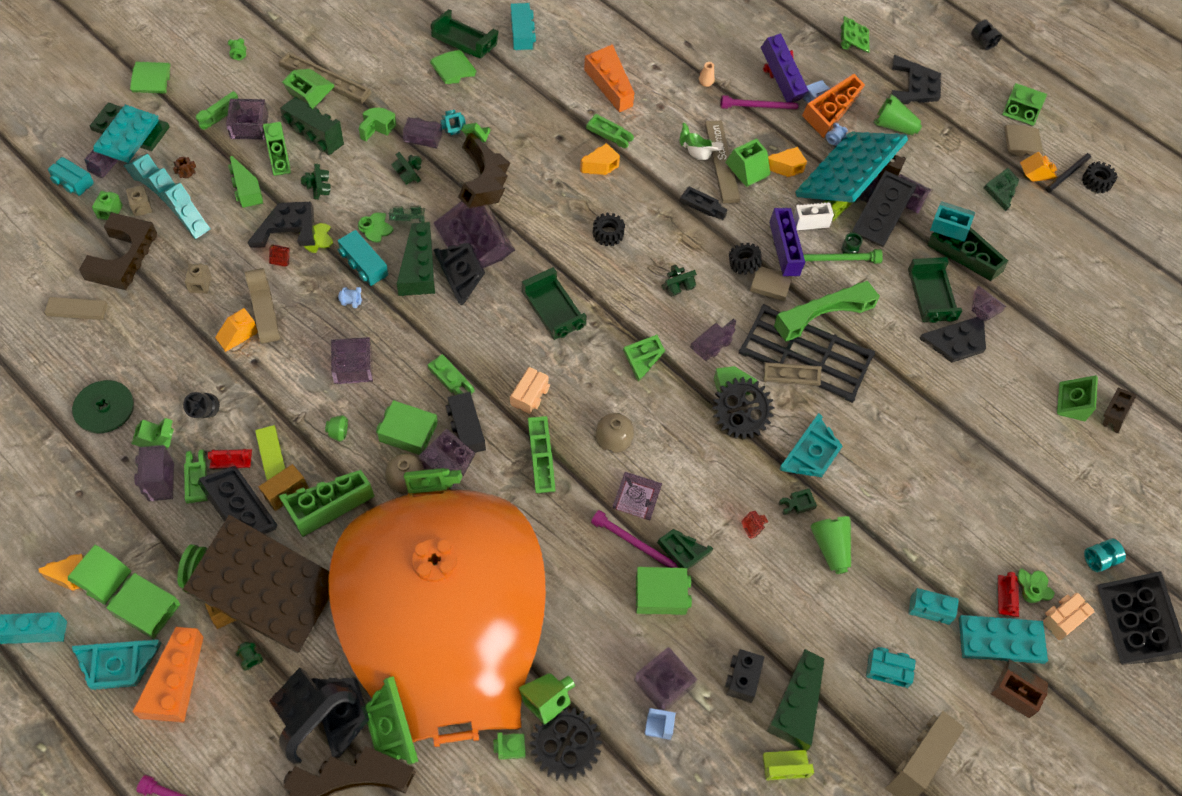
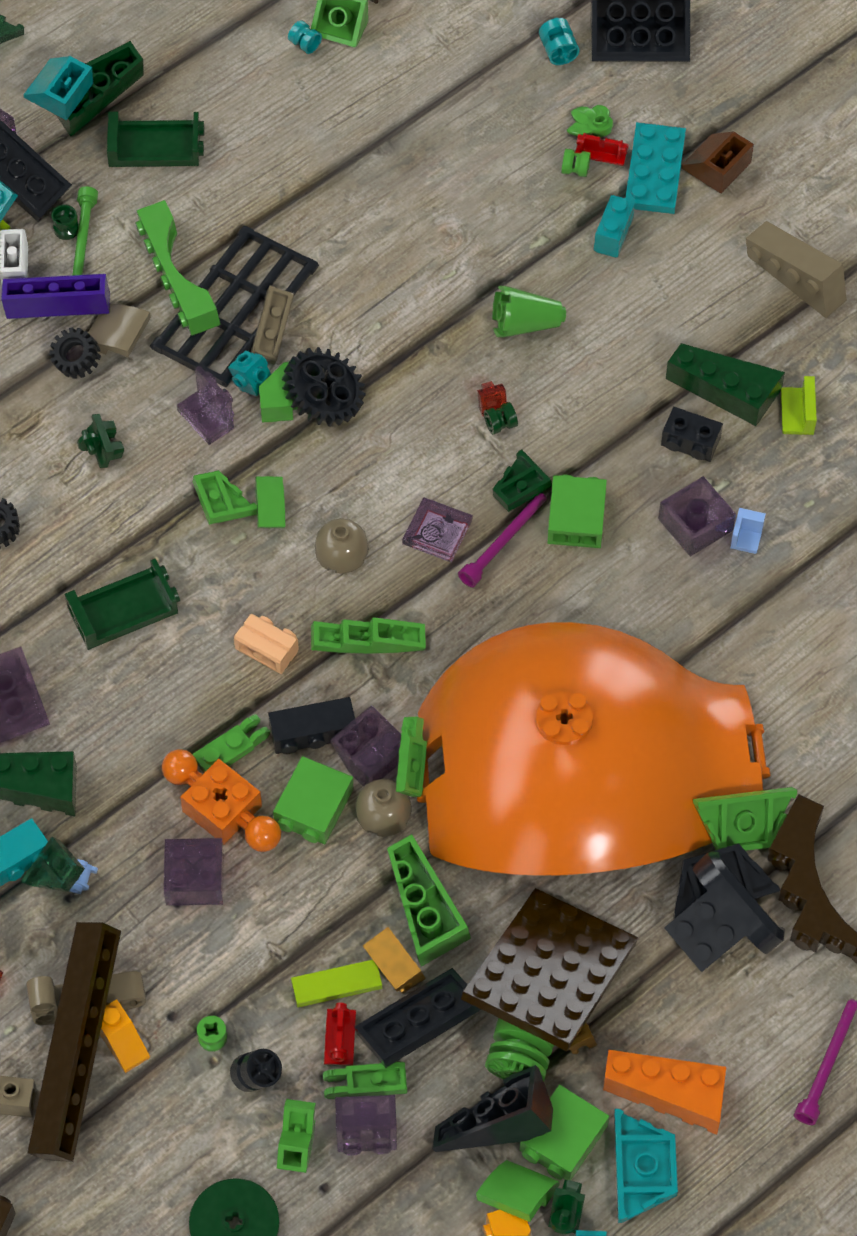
camera: 80 degrees left, 0 degrees up
dark green brick [235,642,263,671] -> none
bright green cone [325,415,348,442] -> none
black wing [433,243,485,305] -> none
bright green bracket [493,732,525,760] -> none
bright green torso [519,674,575,725] -> none
black gear [530,707,602,782] -> none
dark green plate [778,488,817,515] -> none
teal wing [779,413,843,478] -> none
teal brick [866,647,916,688] -> none
black wing [920,315,986,363] -> none
wing [971,286,1006,322] -> none
light nougat brick [1043,593,1094,641] -> none
none -> clear green wing [21,837,85,892]
none -> dark brown brick [27,922,121,1162]
none -> orange brick [162,749,281,852]
none -> bright green wheel [197,1016,227,1052]
none -> teal brick [228,351,271,396]
none -> bright green slope [255,476,285,528]
none -> teal wheel [288,20,322,54]
none -> black wedge [432,1065,553,1152]
none -> dark green wheel [484,402,518,435]
none -> dark green hips [548,1180,585,1234]
none -> bright green wheel [561,149,591,177]

